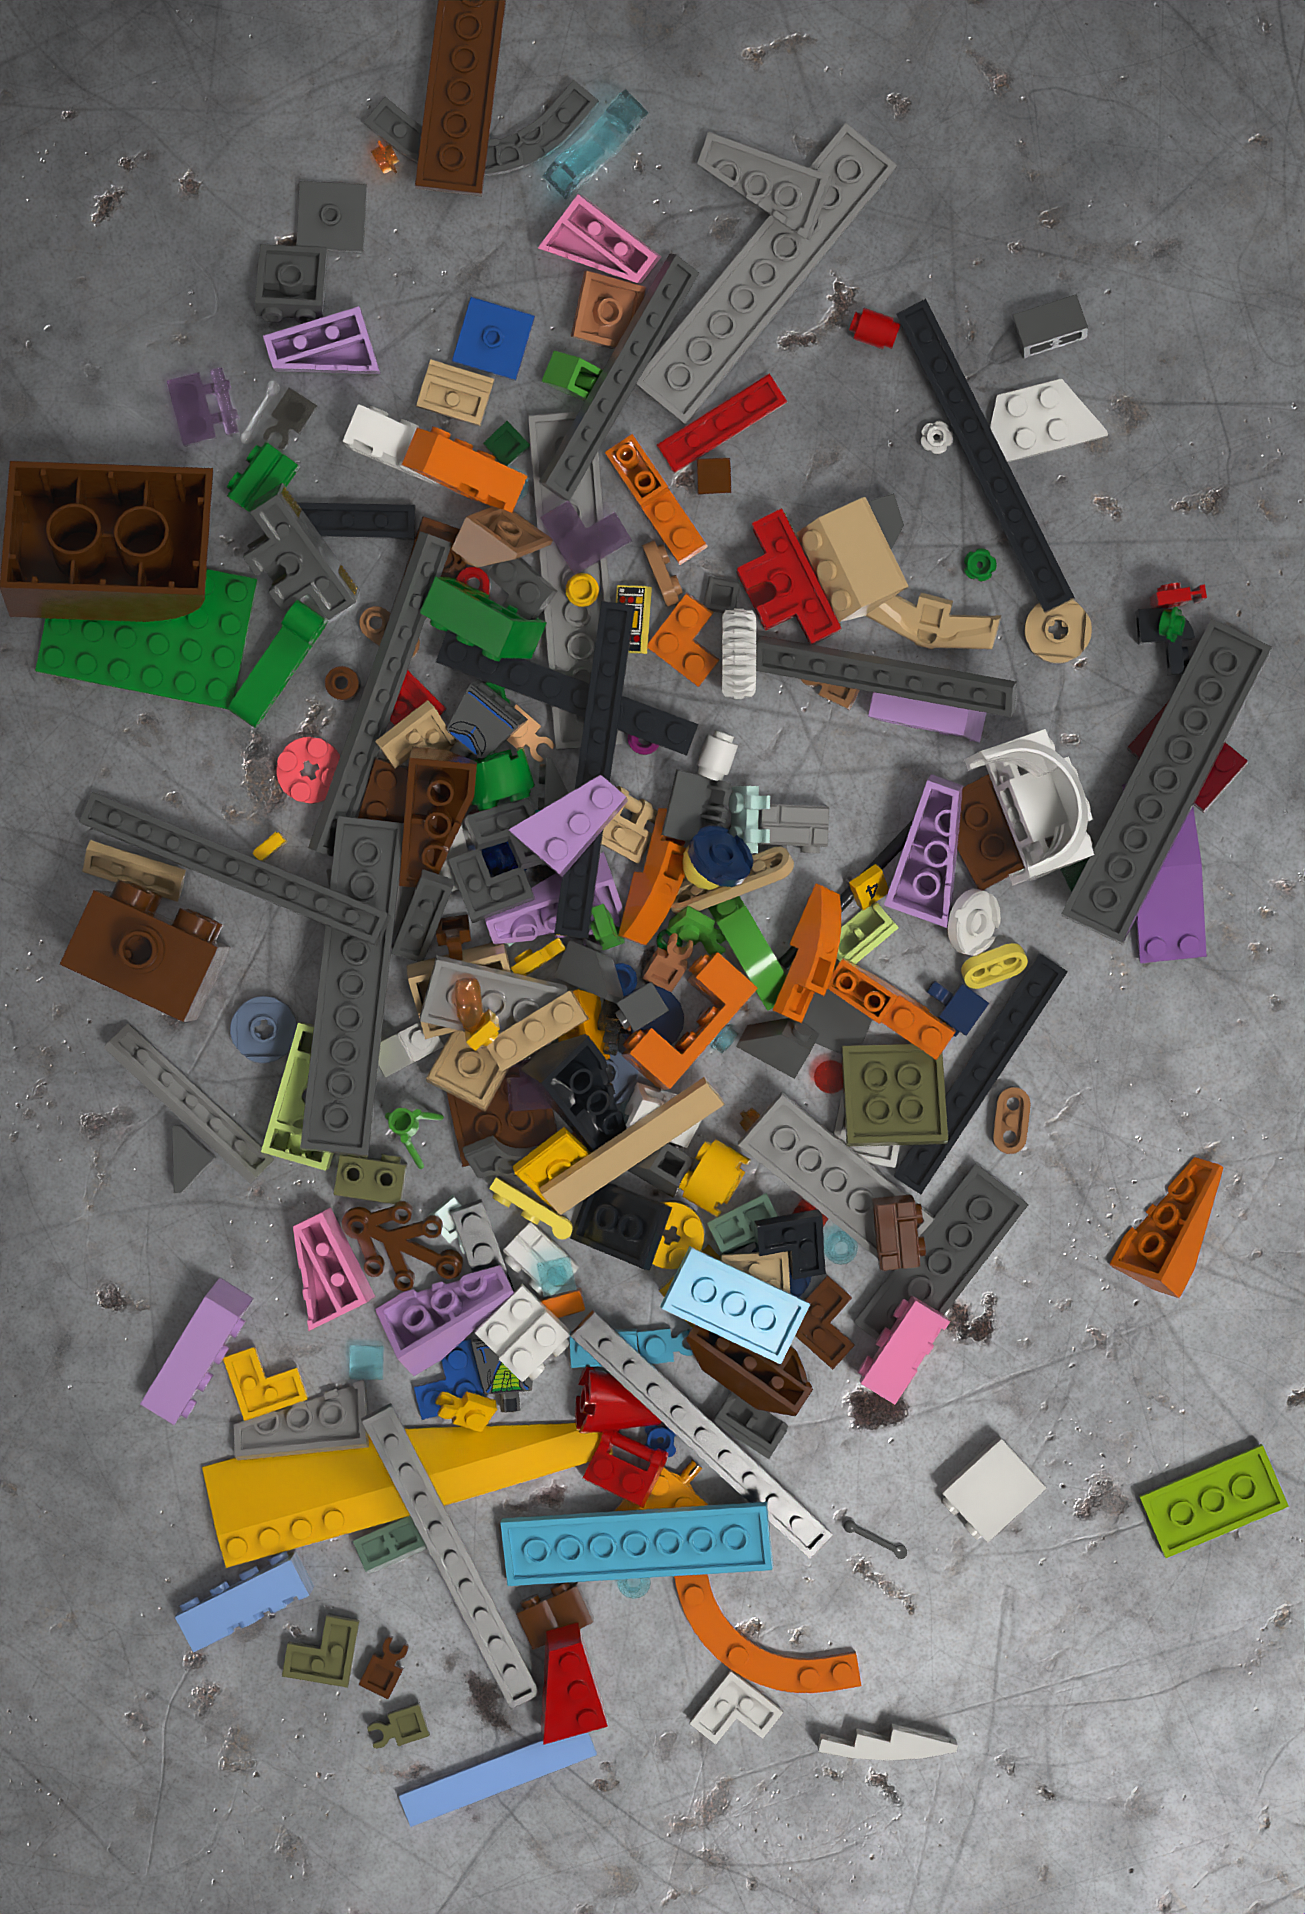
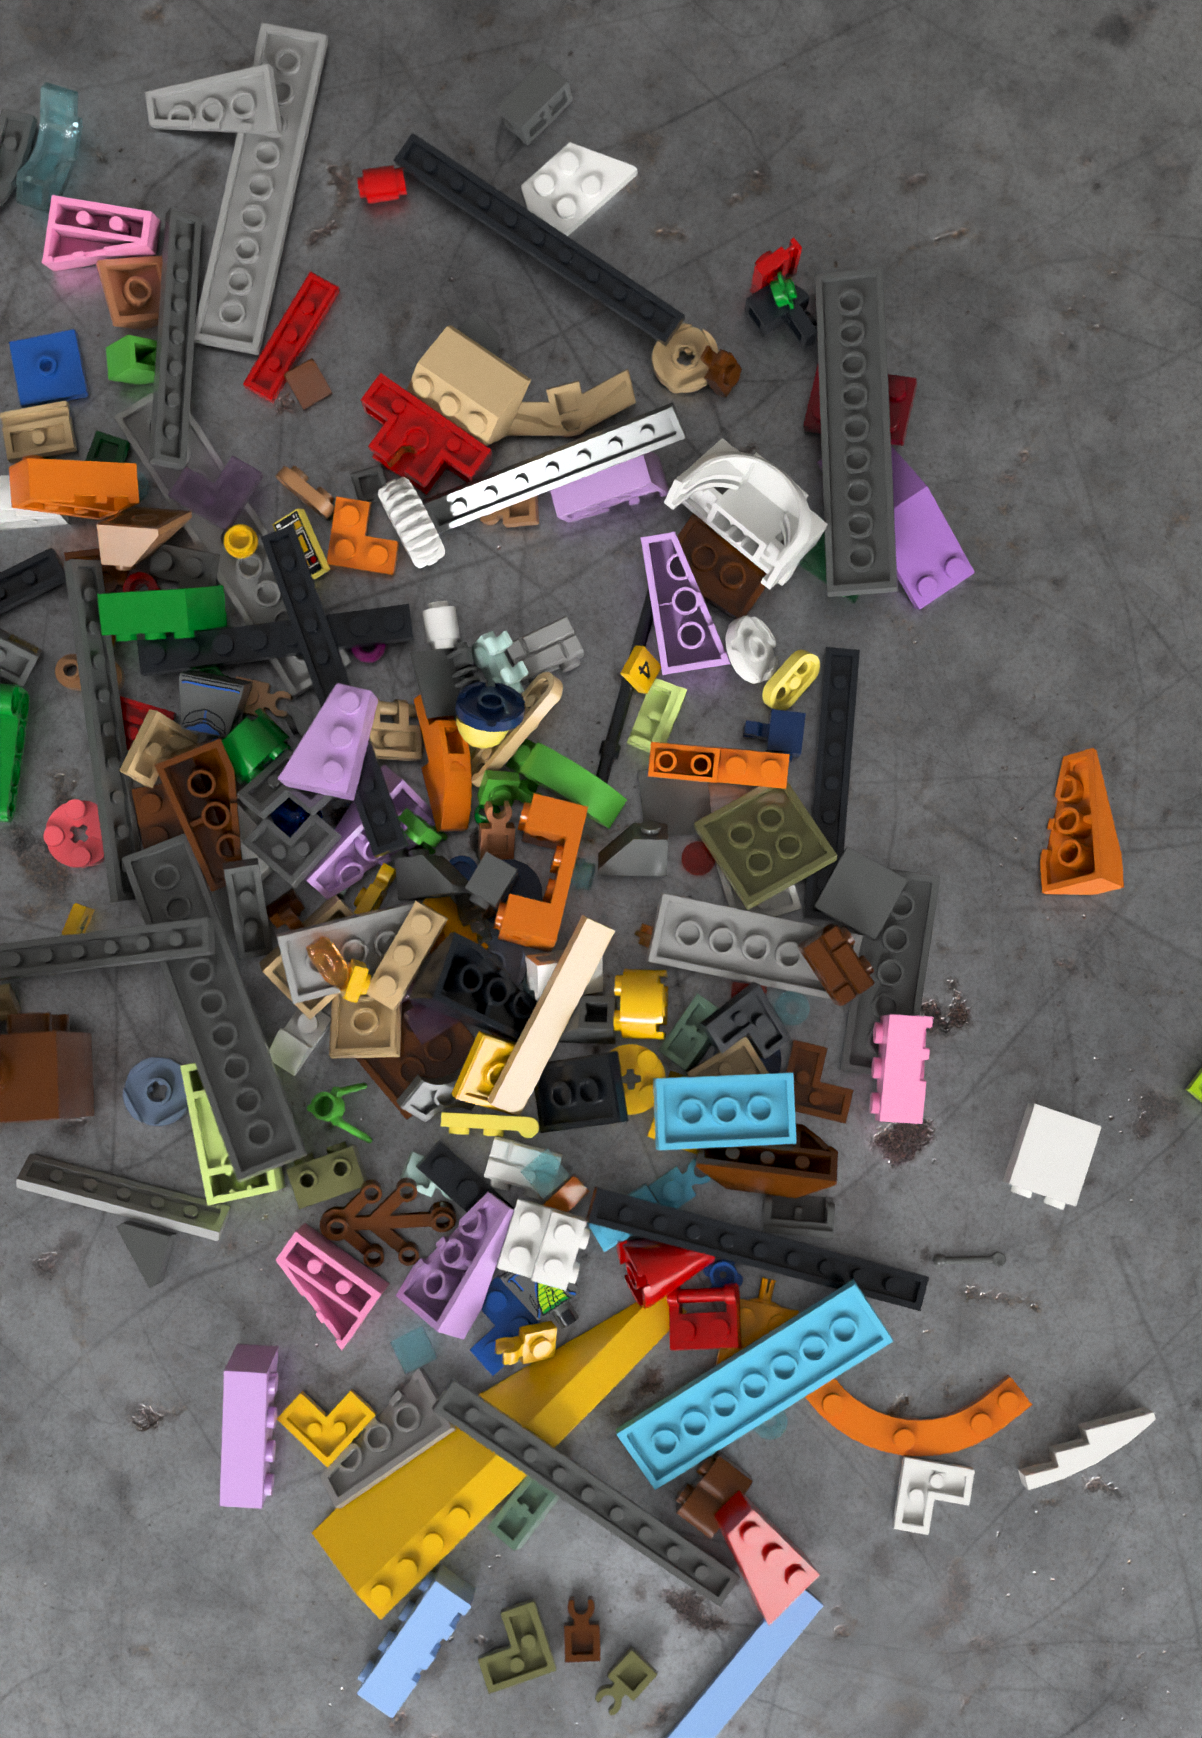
camera: 30 degrees left, 5 degrees down
reddish brown brick [325,666,361,701] -> none
orange slope [605,434,708,565] -> none
orange slope [773,883,841,1023] -> none
white plate [920,421,953,454] -> none
green plate [964,548,997,582] -> none
medium nougat plate [993,1087,1031,1154] -> none
none -> reddish brown plate [700,345,742,398]
none -> dark grey tile [813,846,908,941]

